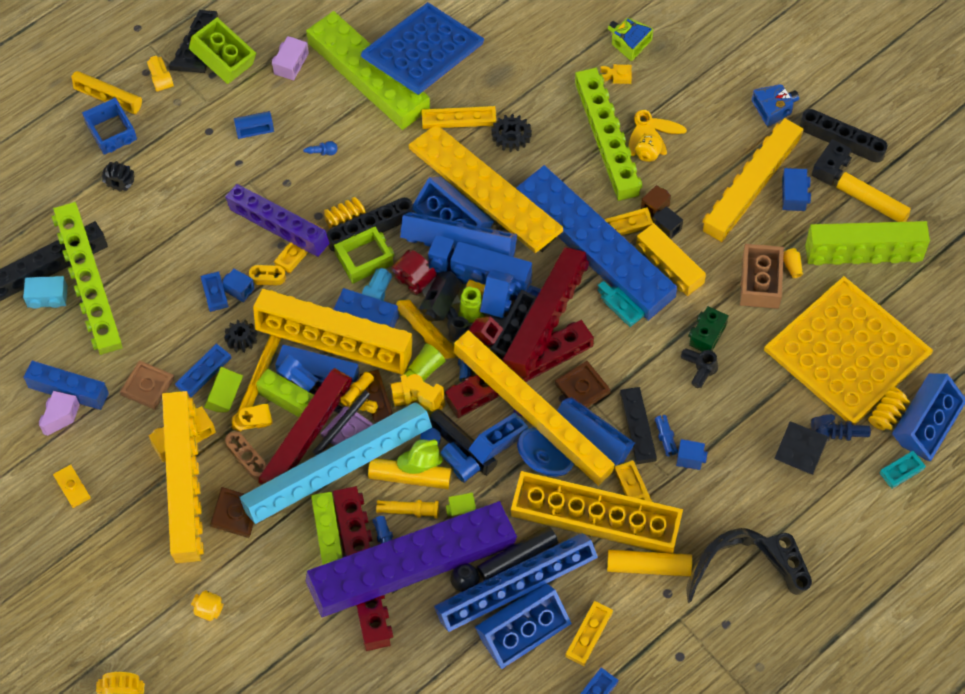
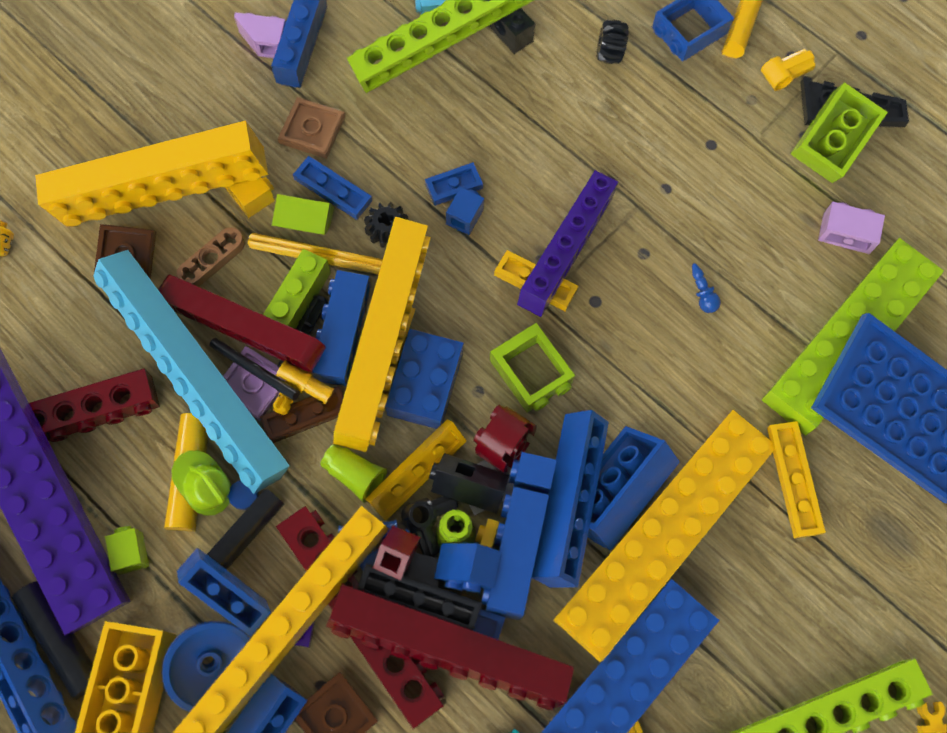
camera: 80 degrees right, 10 degrees up
yellow plate [53,464,91,508] -> none
yellow piece [232,404,273,430] -> none
blue brick [234,111,274,139] -> none
yellow beam [249,265,286,286] -> none
blue piece [276,355,319,392] -> none
lime brick [311,492,343,565] -> none
yellow piece [324,197,366,229] -> none
black beam [327,197,413,252] -> none
dark azure piece [362,268,392,301] -> none
blue pin [372,516,394,544] -> none
yellow pin [376,499,440,519] -> none
yellow hips [391,374,445,418] -> none
blue piece [440,442,480,483] -> none
black brick [450,563,480,592] -> none
black gear [491,114,532,152] -> none

